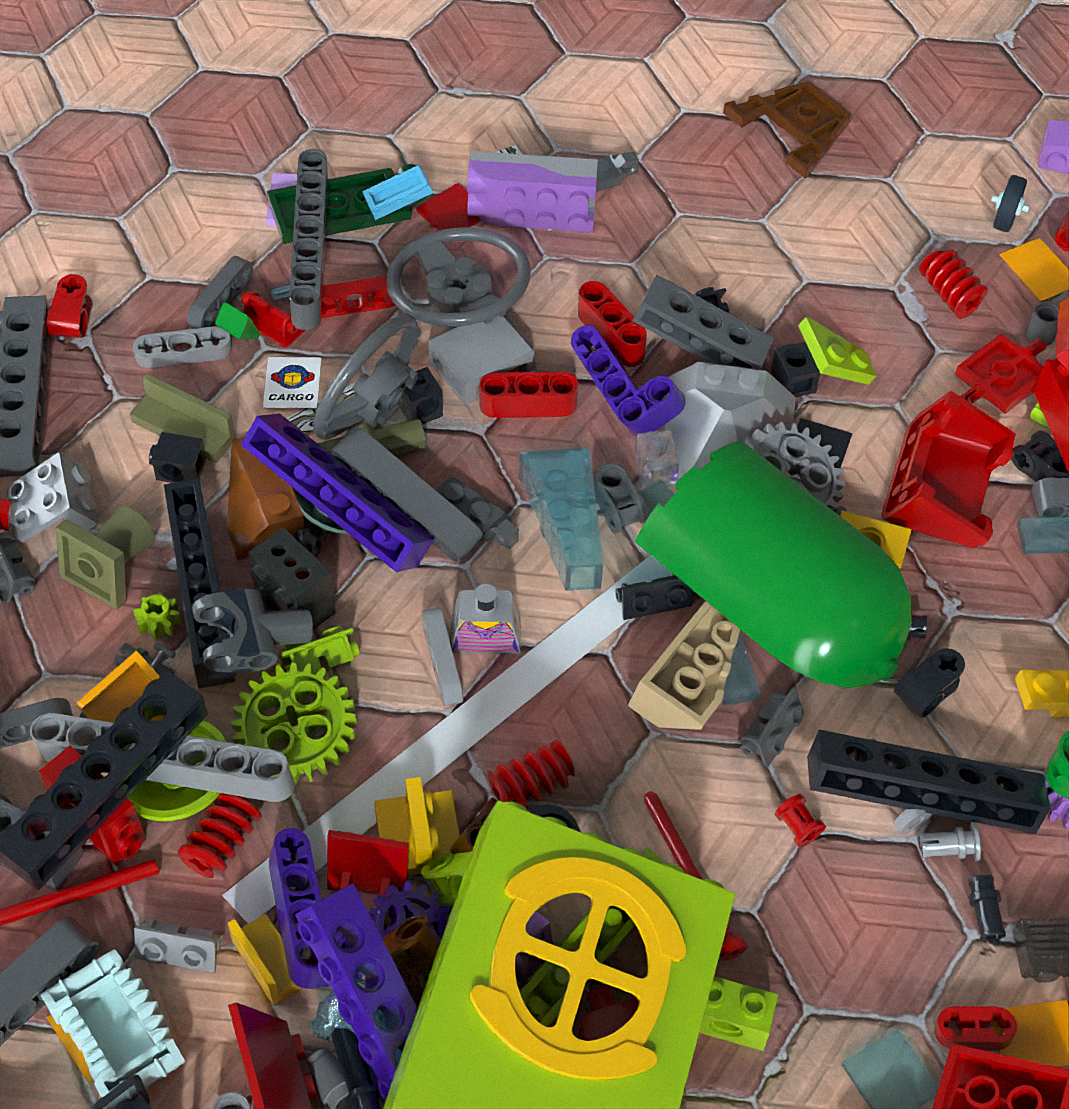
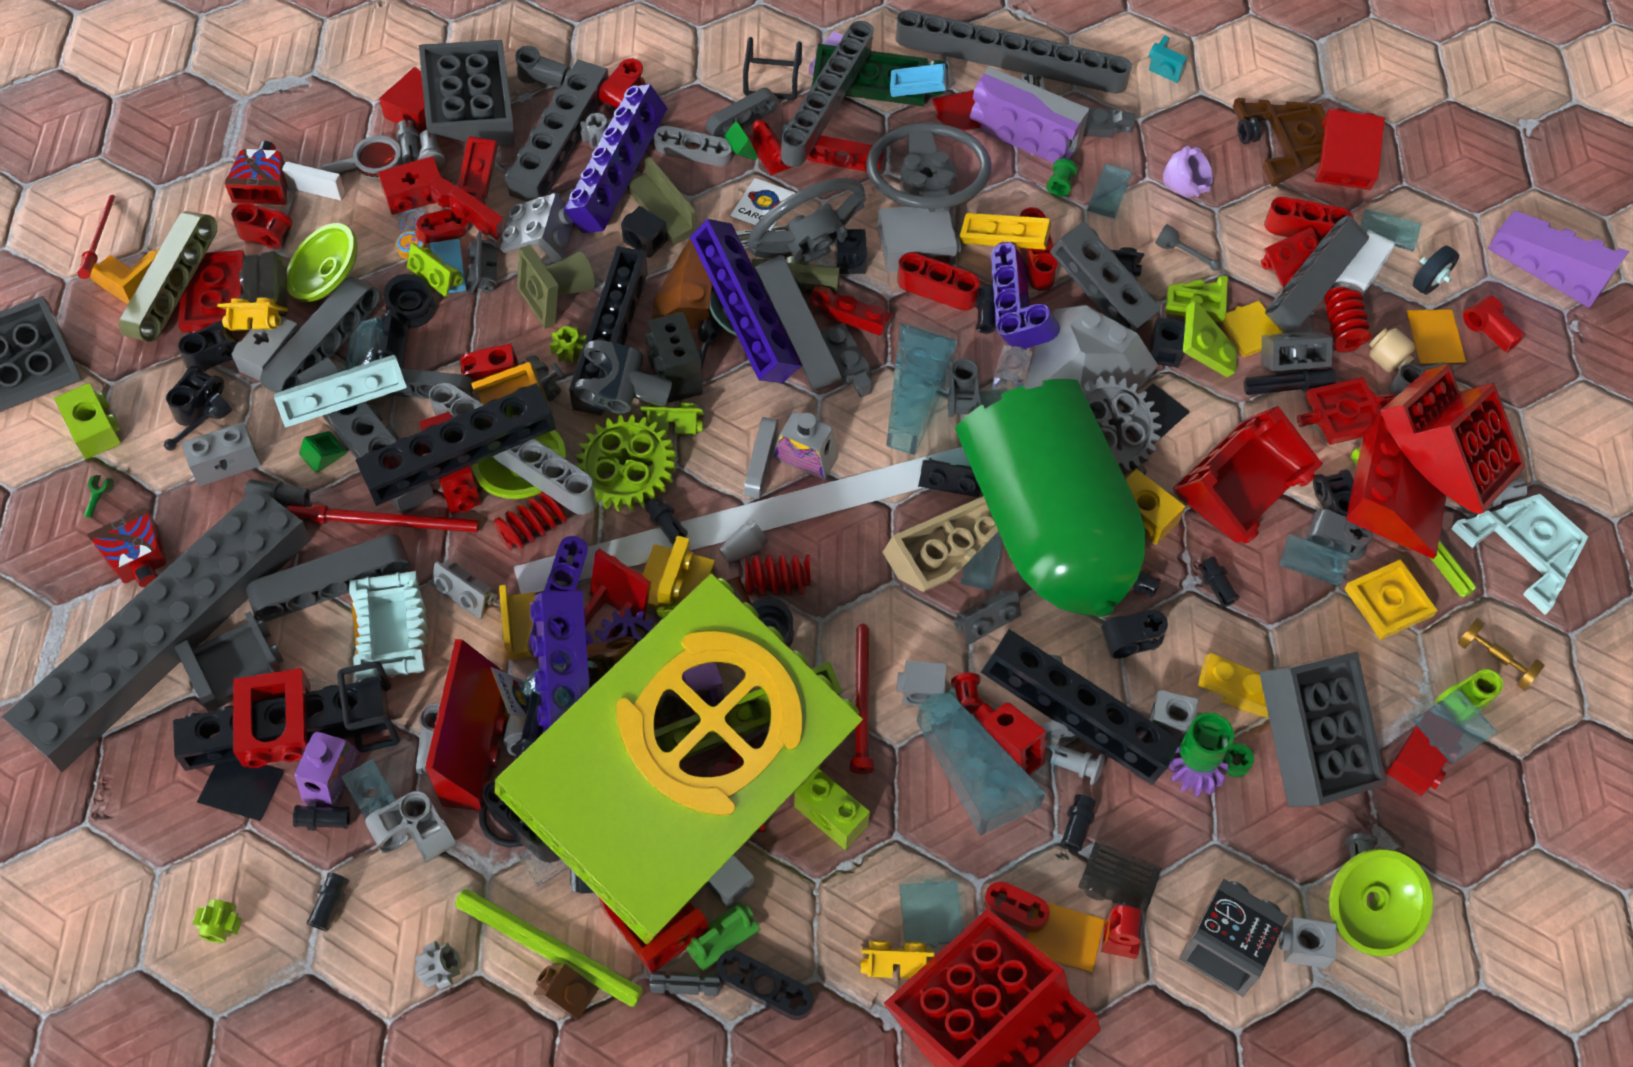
camera: 25 degrees right, 5 degrees up
none -> red leg [460,344,519,382]
none -> white sticker [491,667,531,719]
none -> dark purple brick [563,84,668,233]
none -> light grey gear [580,113,611,148]
none -> black pin [645,497,688,545]
none -> light grey cone [719,521,768,564]
none -> black piece [743,37,802,100]
none -> red hinge [809,286,893,336]
none -> dark grey beam [895,10,1132,94]
none -> light grey brick [897,660,946,707]
none -> clear light blue wedge [917,692,1045,836]
none -> yellow hinge [960,213,1052,250]
none -> red torso [974,703,1046,784]
none -> black pin [975,286,995,334]
none -> green bush [1046,158,1078,197]
none -> clear light blue tile [1087,164,1131,219]
none -> teal bracket [1148,35,1187,83]
none -> light grey brick [1150,690,1202,741]
none -> dark grey hinge [1155,224,1221,271]
none -> lavender hair [1163,146,1213,198]
none -> lime wing [1165,276,1228,323]
none -> black pin [1198,556,1240,608]
none -> yellow piece [1219,301,1283,358]
none -> black bush [1237,117,1261,144]
none -> black axle [1244,367,1336,395]
none -> red hinge [1261,227,1319,288]
none -> dark grey brick [1261,331,1333,371]
none -> red beam [1264,197,1354,243]
none -> dark grey beam [1265,215,1369,333]
none -> red panel [1315,108,1385,190]
none -> white beam [1332,230,1395,297]
none -> clear light blue tile [1360,209,1421,251]
none -> tan head [1369,328,1415,372]

